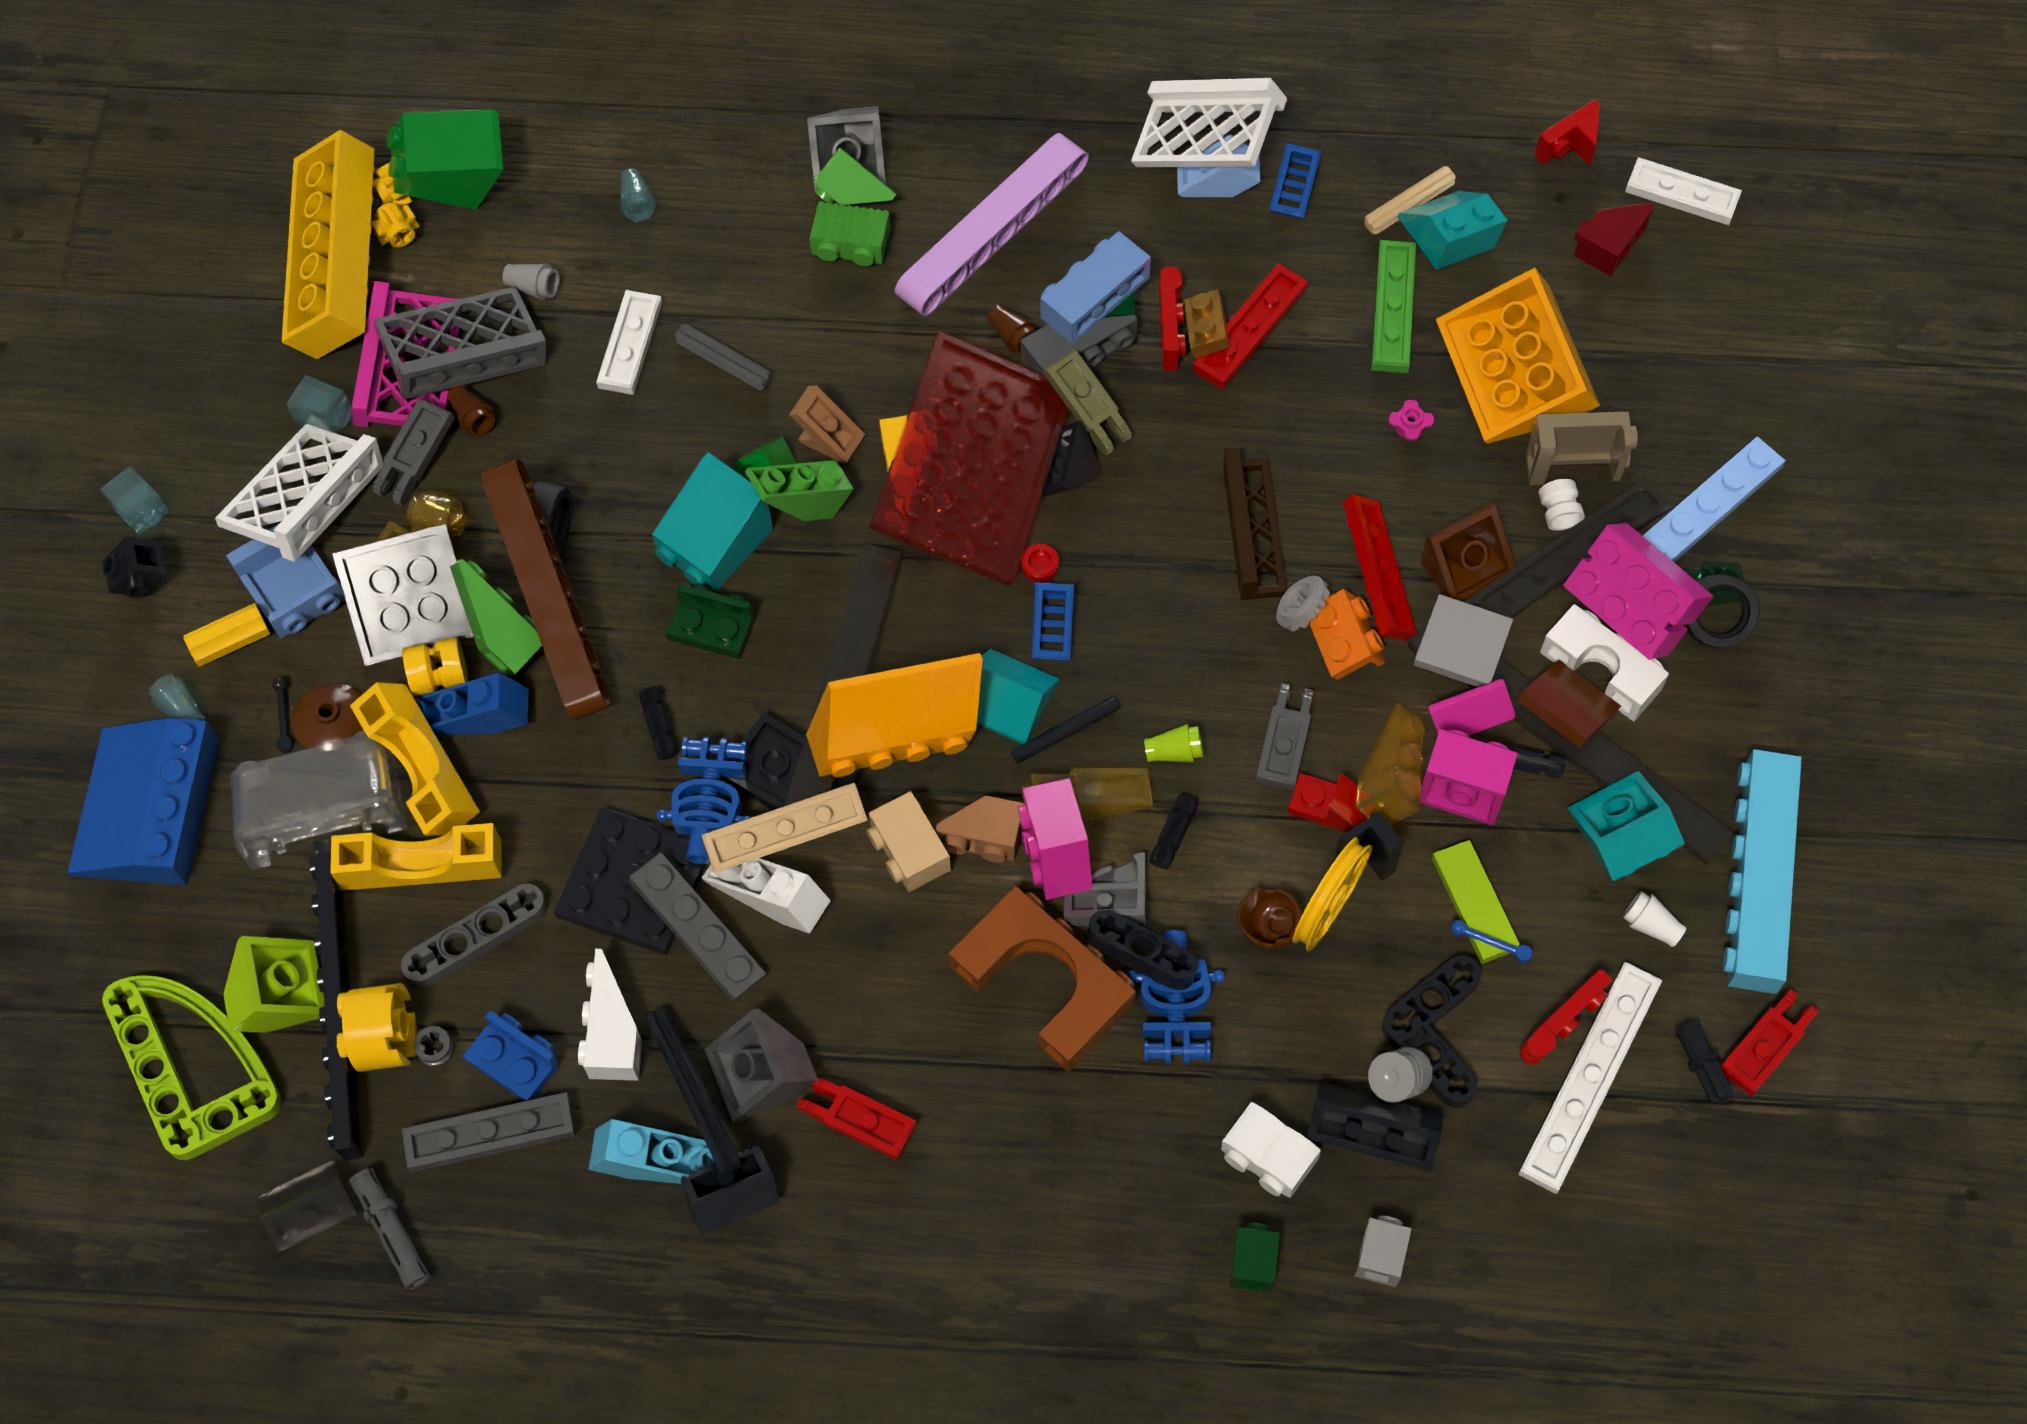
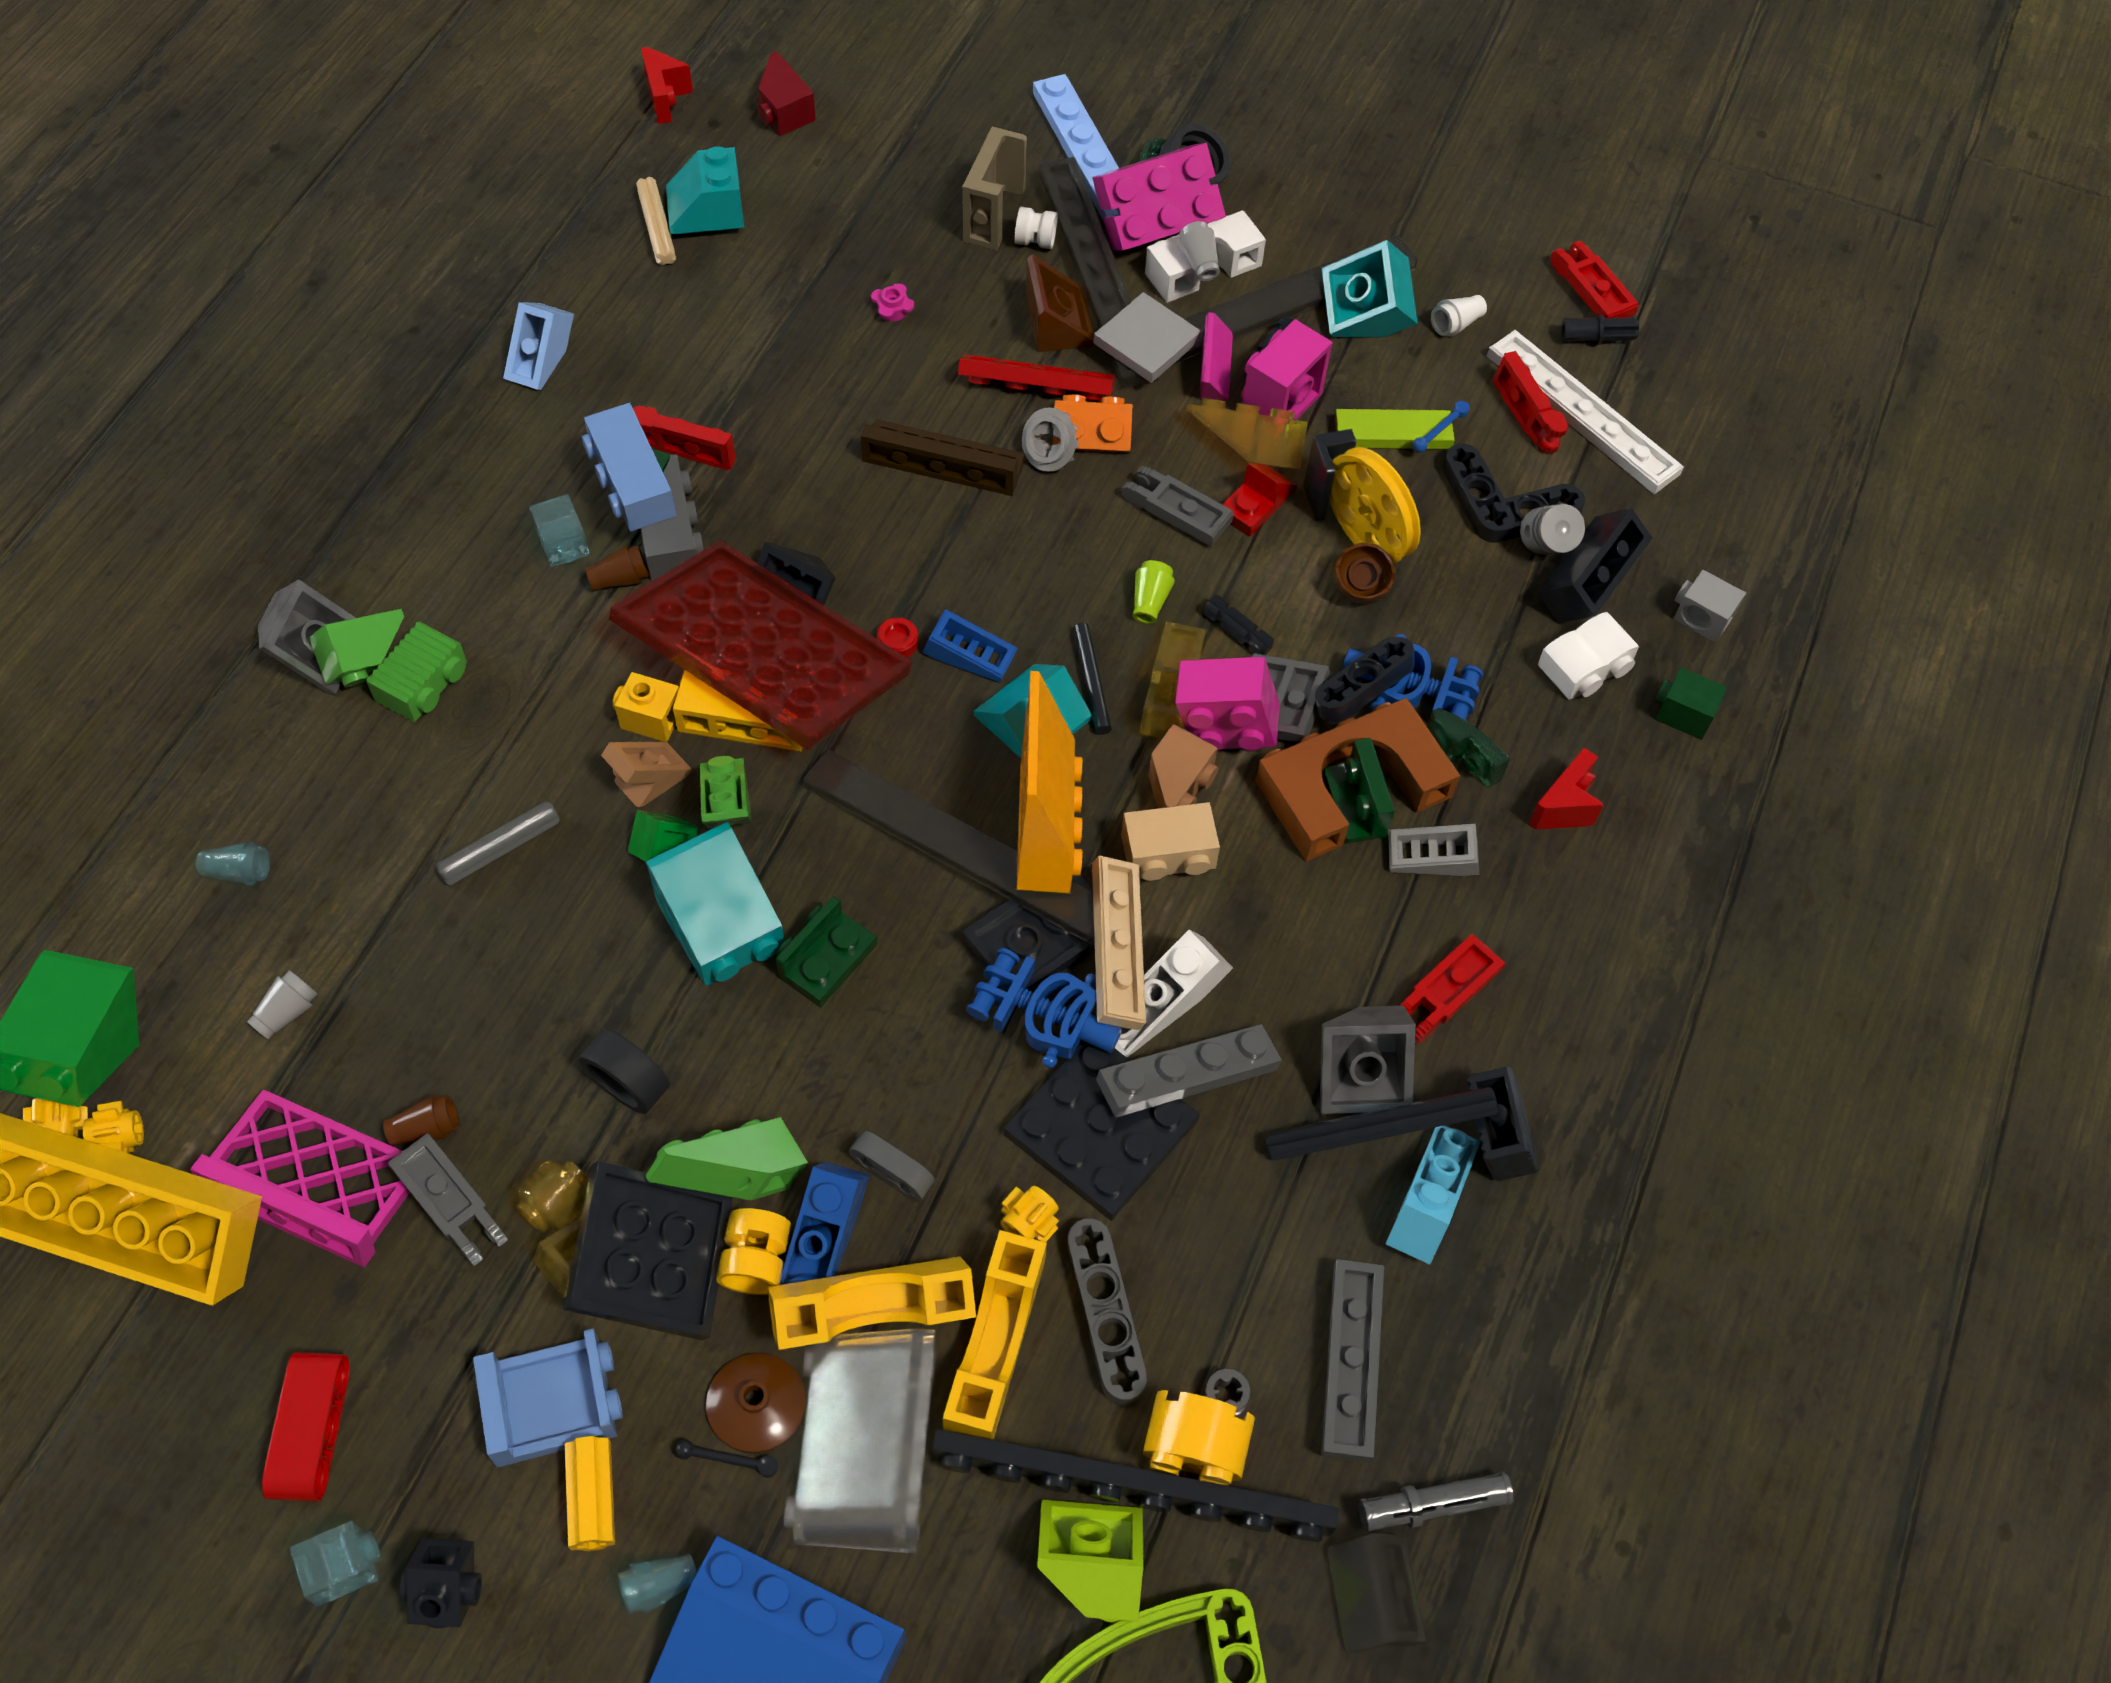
camera: 75 degrees left, 5 degrees down
white fence [215,424,384,562] -> none
clear light blue brick [286,375,352,434] -> none
dark grey fence [374,286,546,400] -> none
blue bracket [462,1010,560,1101] -> none
reddish brown beam [481,458,612,721] -> none
white slope [578,949,642,1081] -> none
white tile [596,290,662,395] -> none
black axle [639,686,678,760] -> none
lavender beam [895,133,1089,316] -> none
olive hinge [1043,349,1132,455] -> none
white fence [1131,78,1287,167] -> none
pearl gold plate [1184,289,1230,358] -> none
red plate [1193,263,1308,390] -> none
blue slope [1269,143,1321,220] -> none
bright green tile [1371,240,1416,373] -> none
light orange slope [1436,267,1600,444] -> none
reddish brown tile [1517,659,1621,748] -> none
white tile [1625,157,1742,225] -> none
medium azure brick [1722,749,1802,994] -> none
none -> red beam [262,1352,350,1502]
none -> clear light blue brick [529,494,590,567]
none -> yellow brick [613,672,679,742]
none -> dark grey beam [849,1131,935,1202]
none -> yellow gear [1001,1186,1059,1243]
none -> light grey cone [1178,221,1220,281]
none -> dark green bracket [1323,738,1395,843]
none -> light grey slope [1388,824,1479,876]
none -> clear green slope [1427,708,1510,788]
none -> red slope [1528,748,1603,830]

